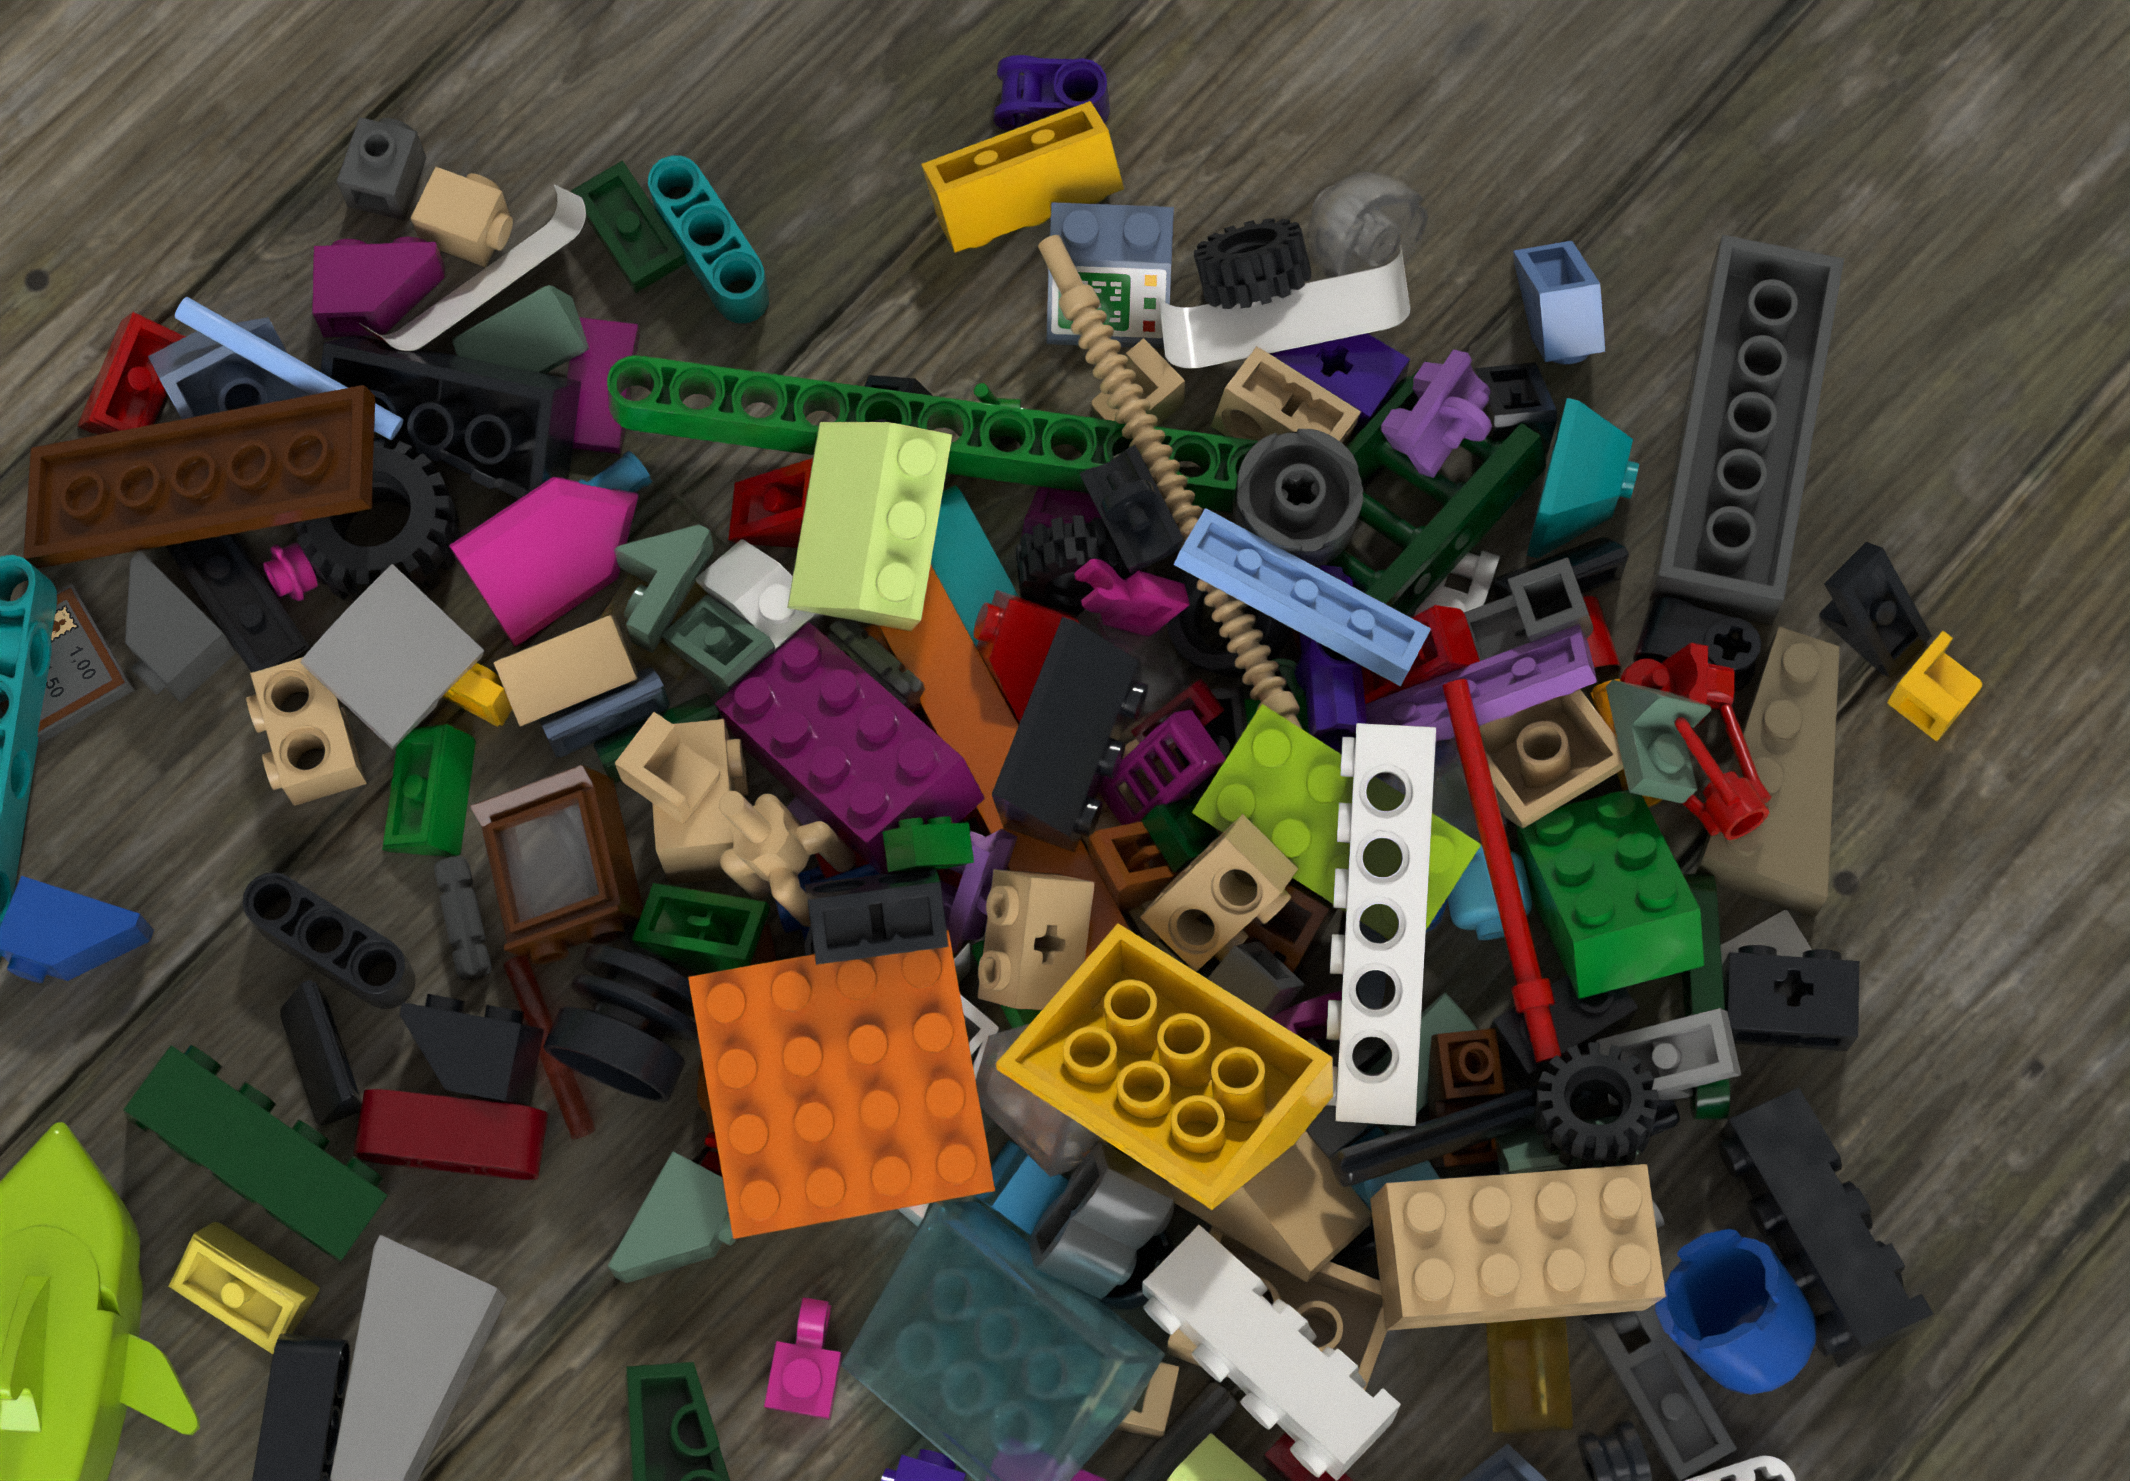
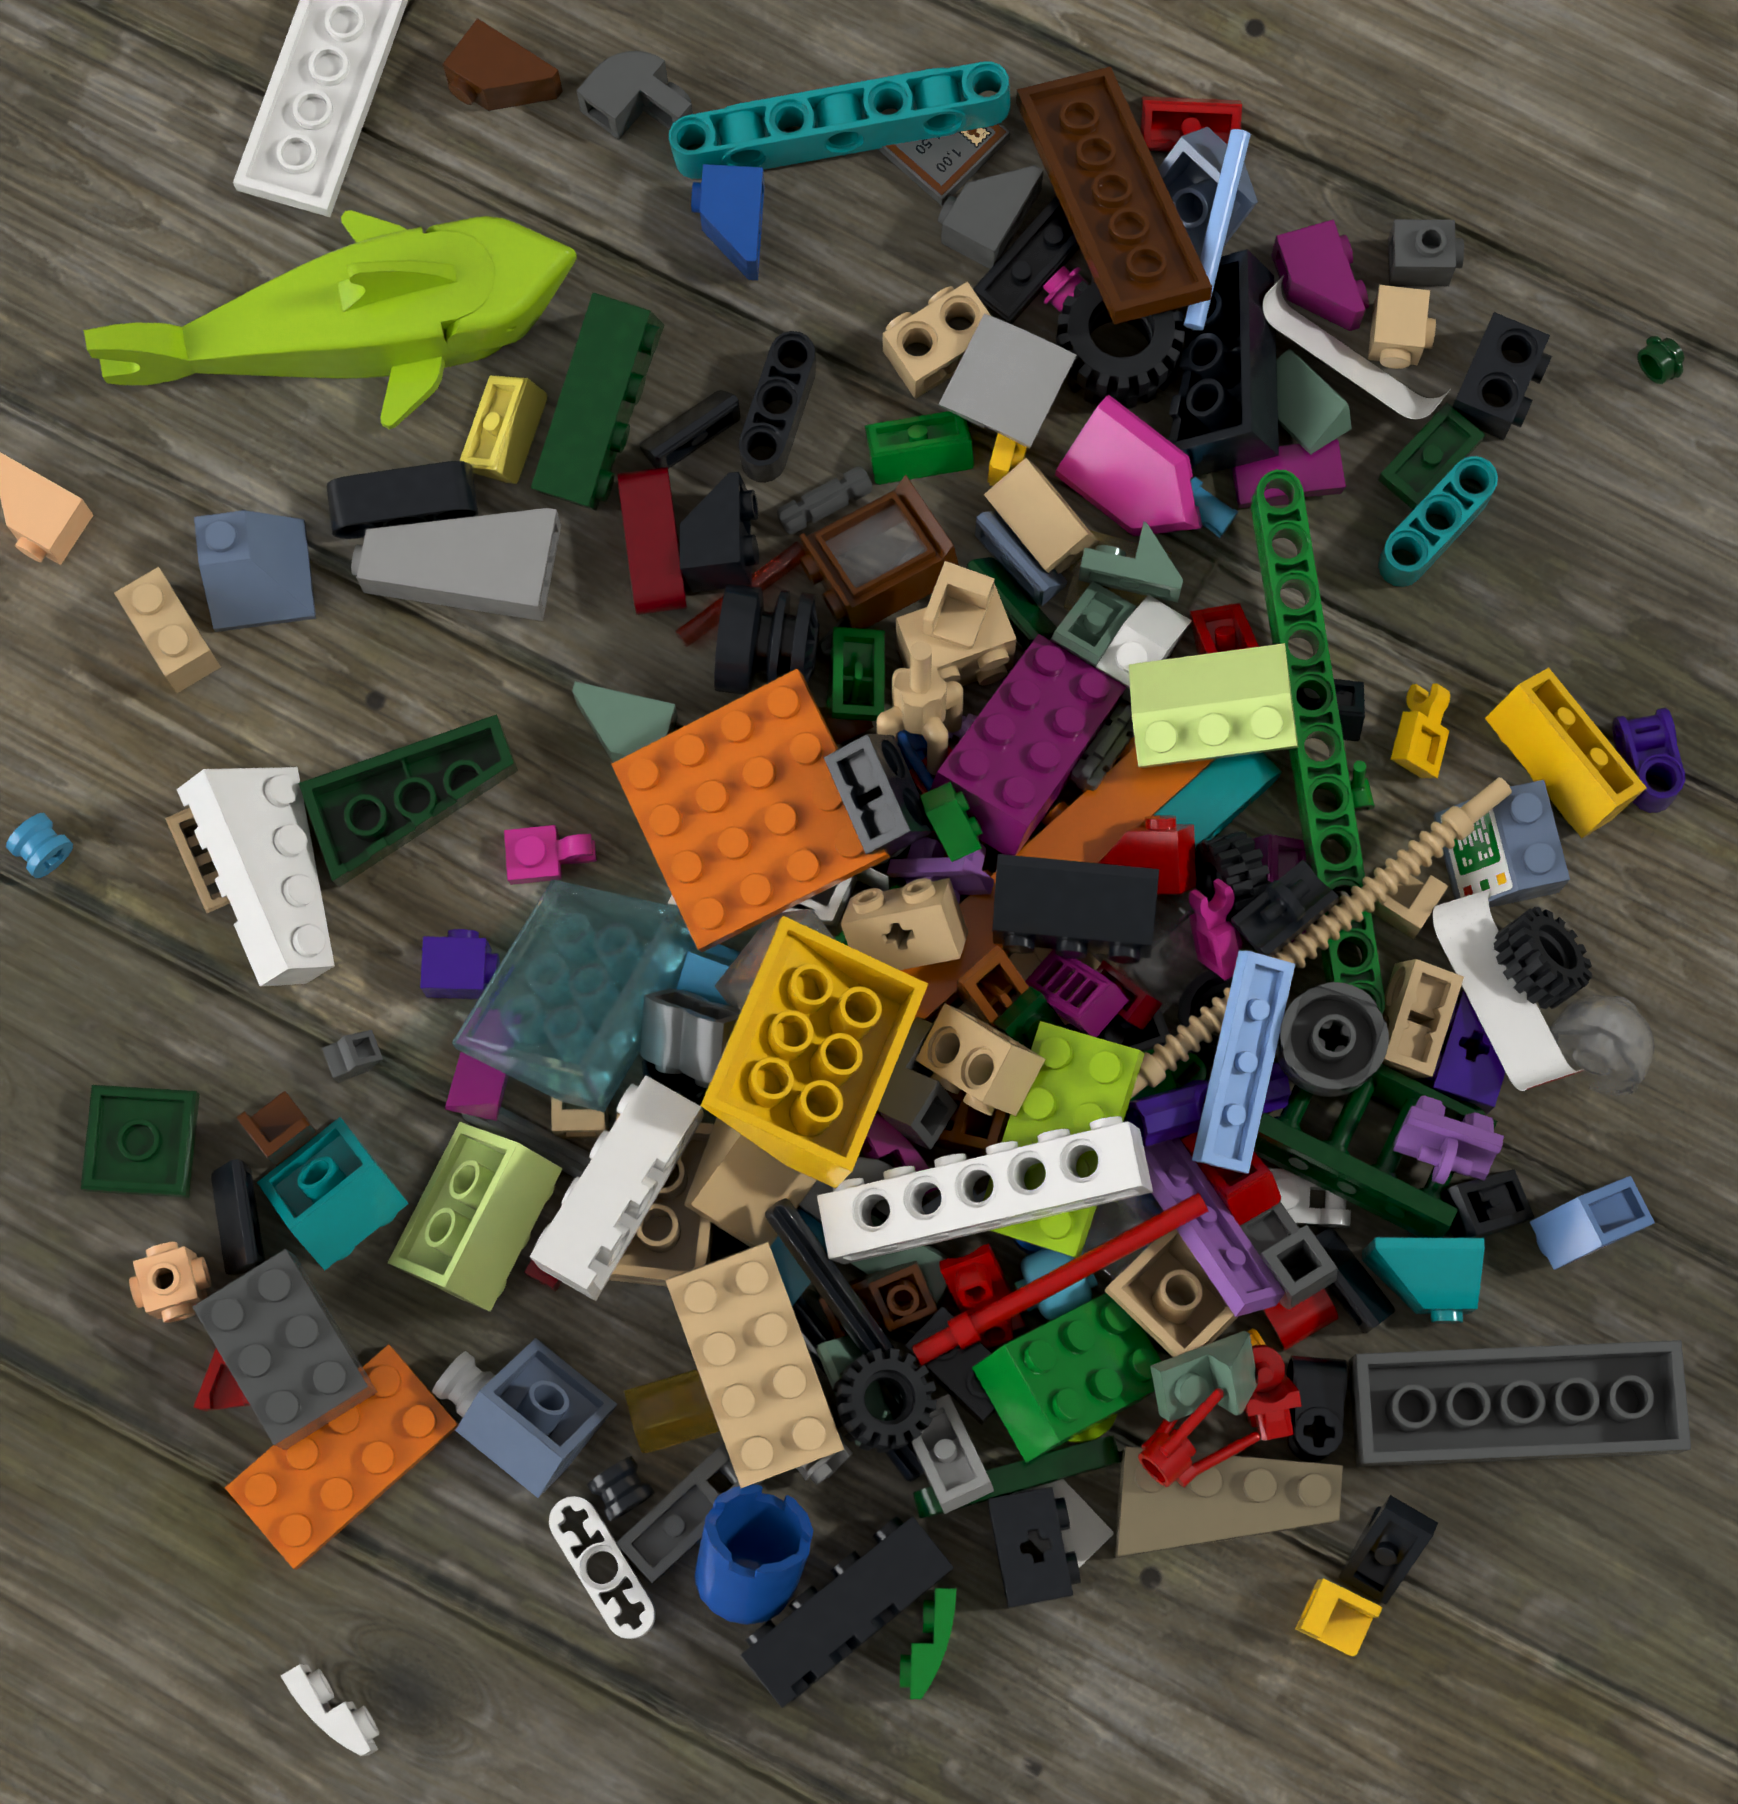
camera: 75 degrees right, 5 degrees up
none -> green slope [899,1588,957,1699]
none -> red hips [939,1243,1025,1348]
none -> yellow plate [1390,683,1450,778]
none -> black brick [1452,312,1552,440]

